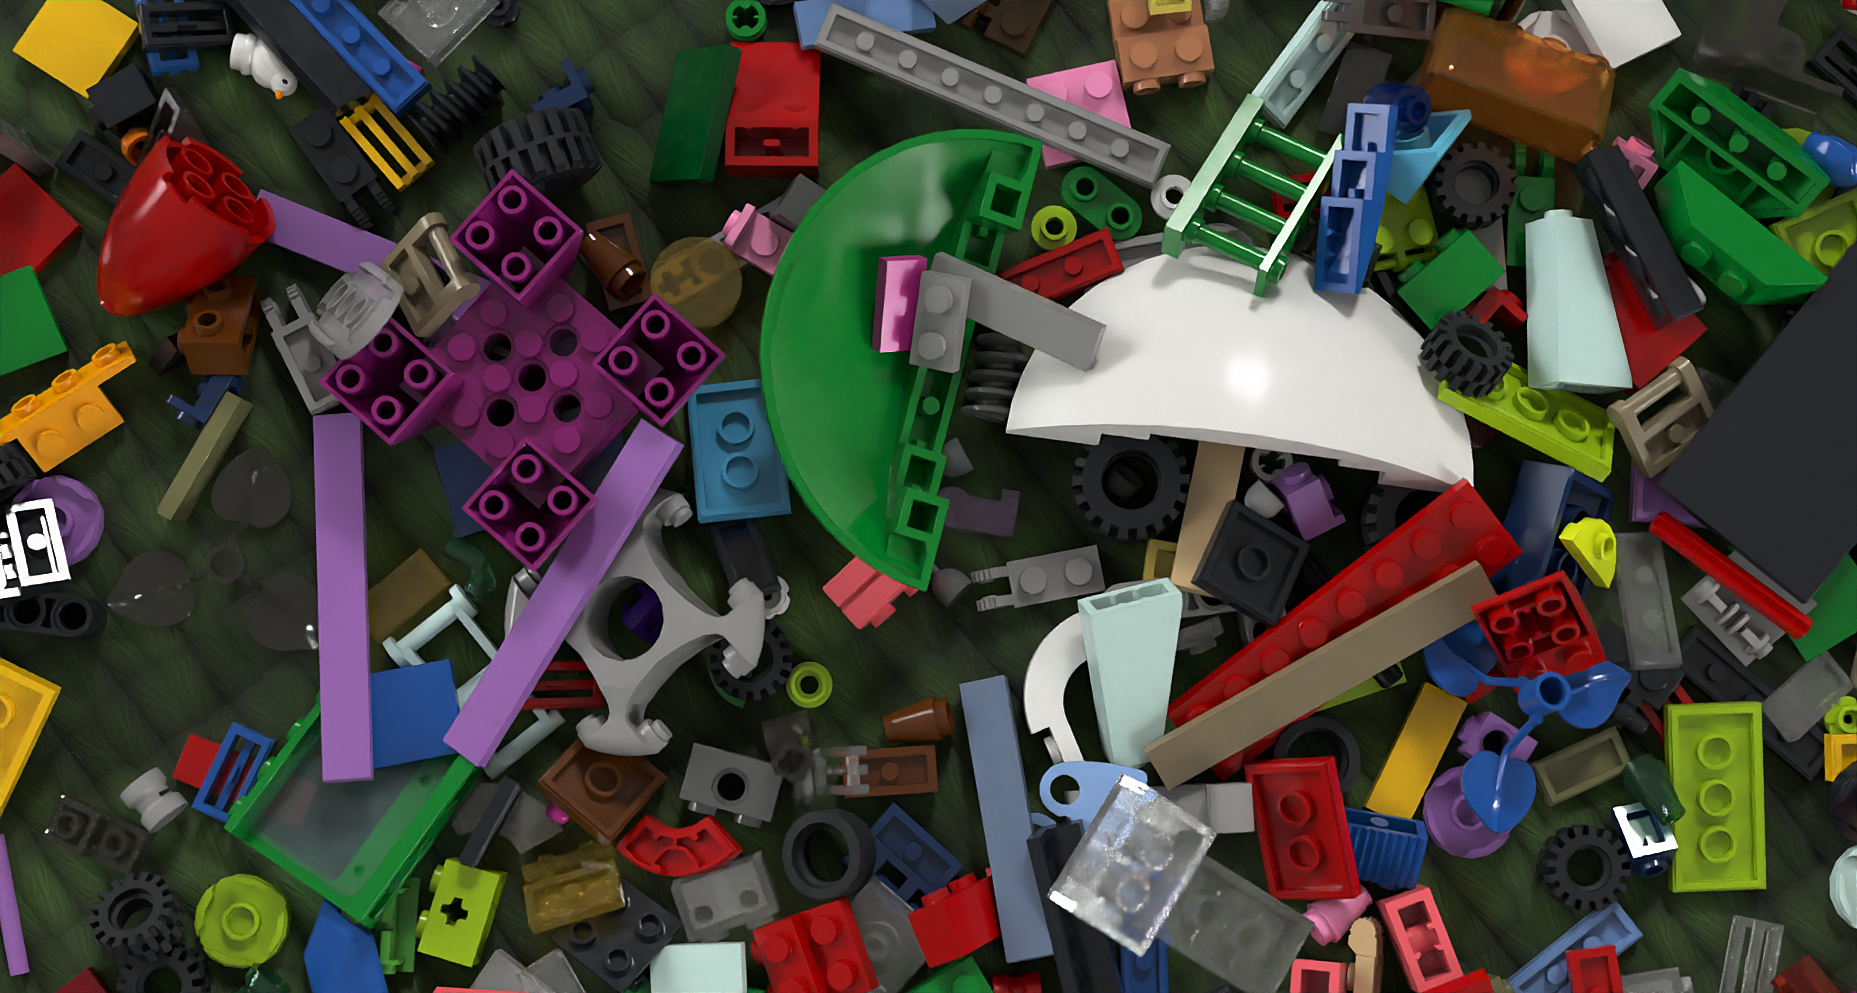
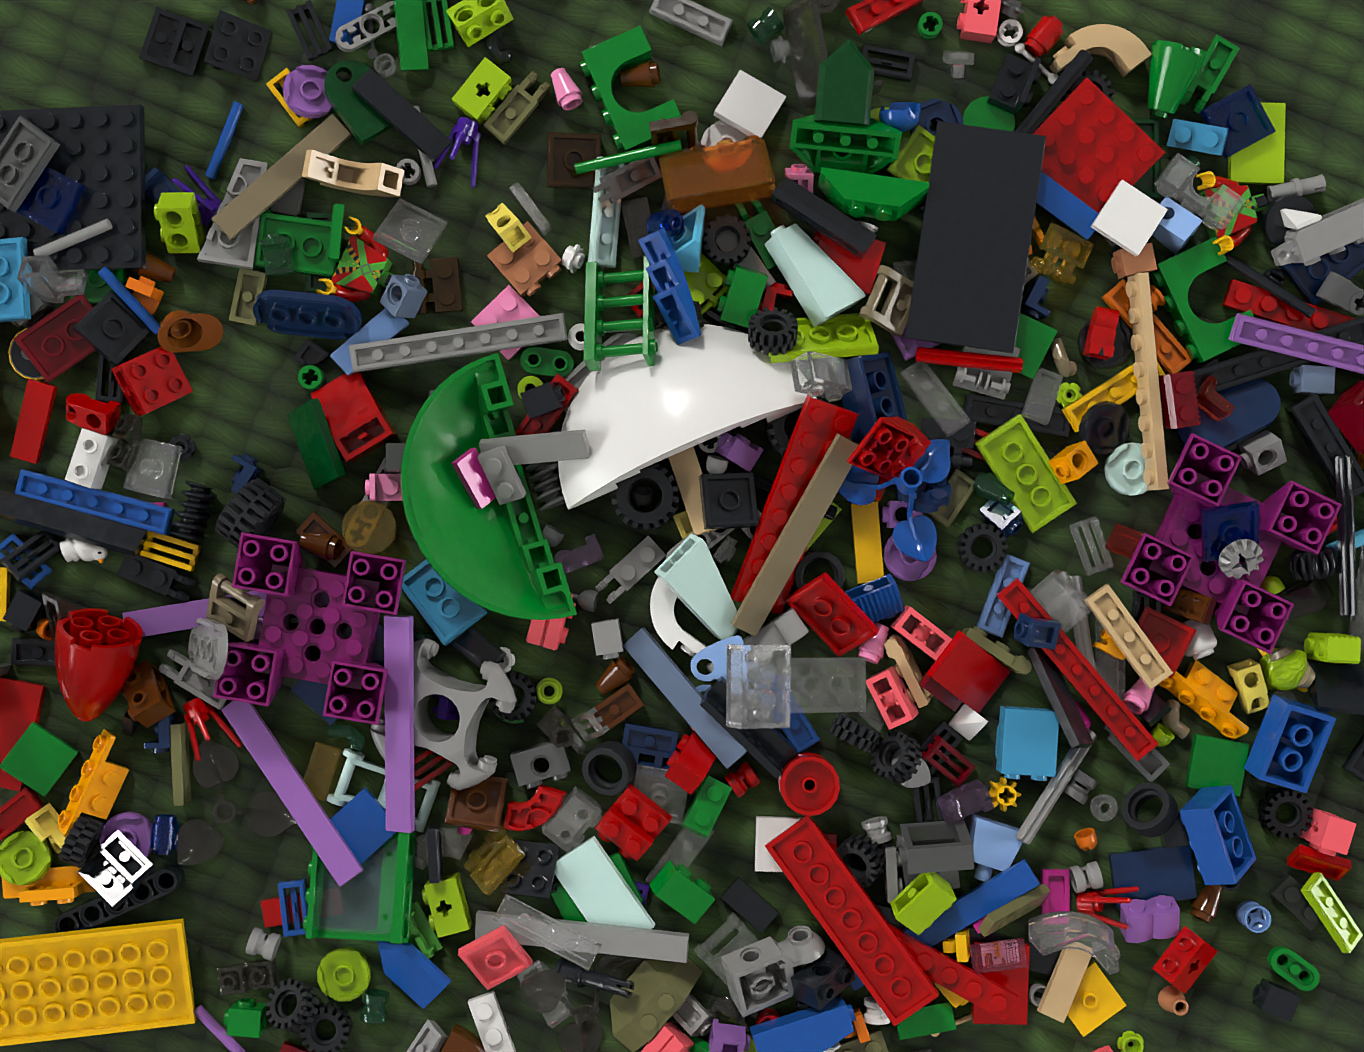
camera: 25 degrees left, 5 degrees up
neon yellow plate [1559,517,1617,588] -> none
none -> clear blue brick [150,814,179,855]
none -> red plant [183,698,242,761]
none -> green brick [224,998,267,1038]
none -> black brick [520,382,566,419]
none -> white plate [562,244,585,273]
none -> light grey brick [591,618,624,659]
none -> clear brick [790,351,853,401]
none -> dark green tile [814,39,874,125]
none -> dark blue plate [896,476,952,513]
none -> light orange brick [1048,441,1098,484]

